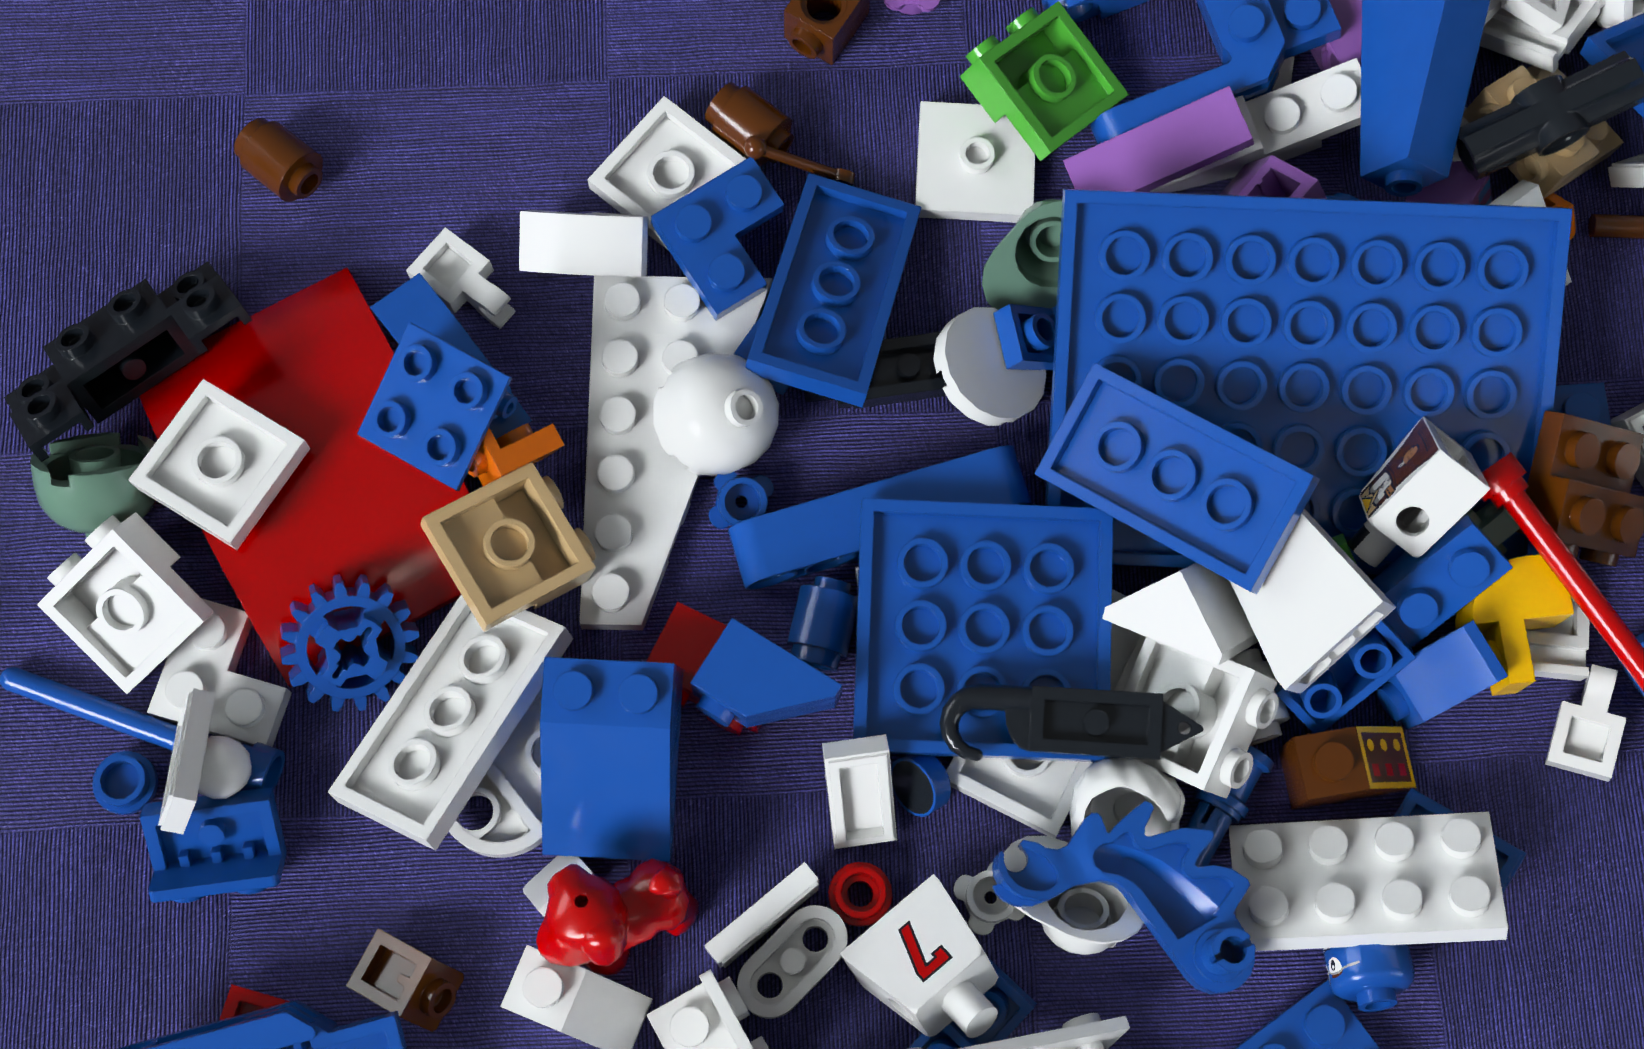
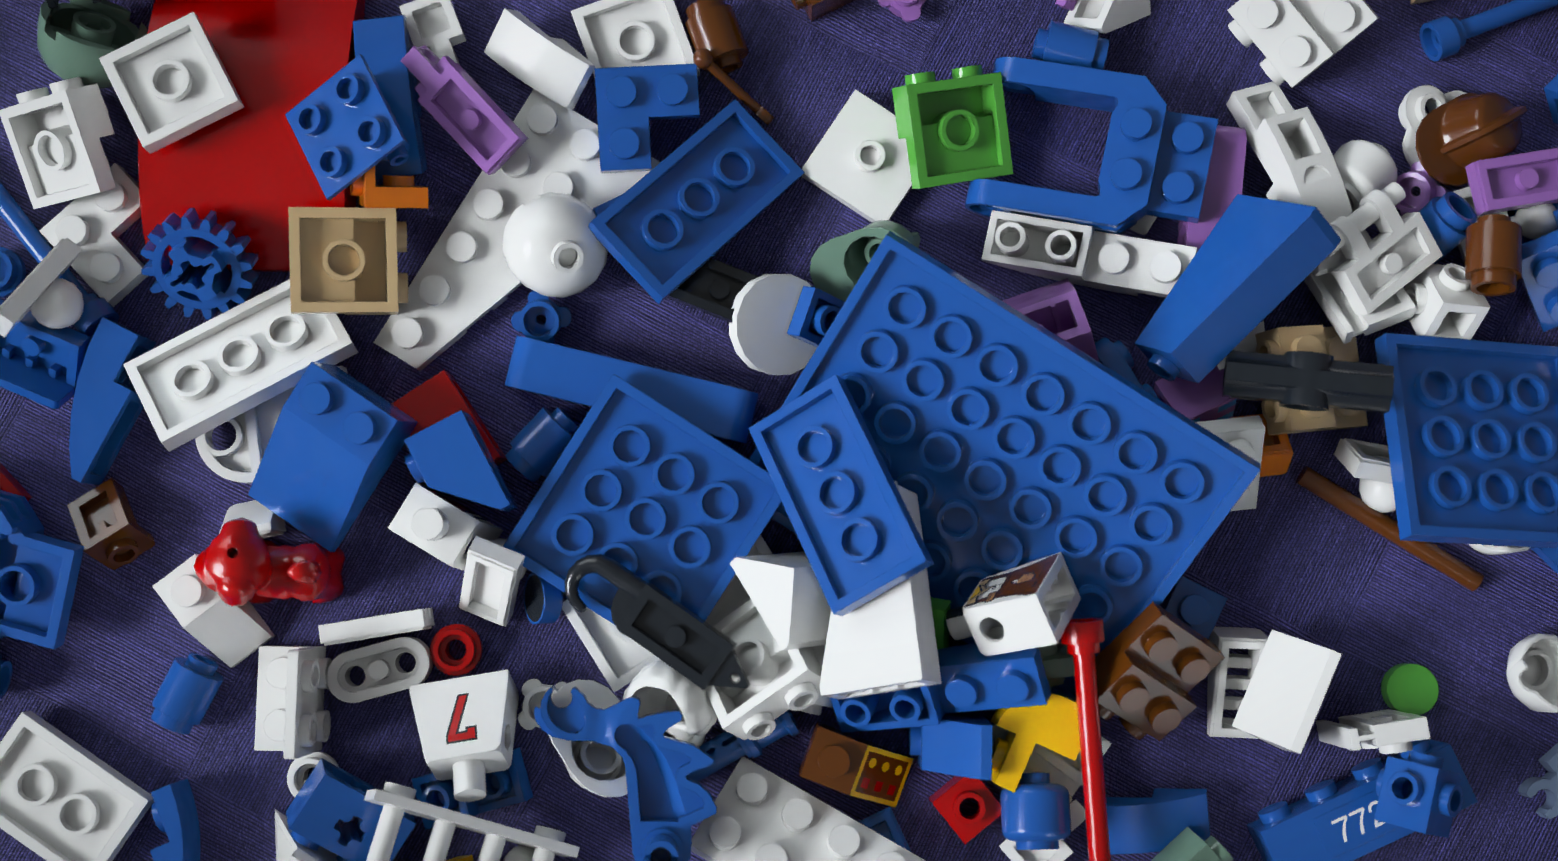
camera: 30 degrees right, 10 degrees up
medium lavender tile [1063,86,1254,192] -> none
none -> blue slope [69,317,157,485]
none -> white torso [388,482,503,571]
none -> medium lavender hinge [401,45,528,175]
none -> red plate [928,776,1001,844]
none -> blue head [1000,773,1071,850]

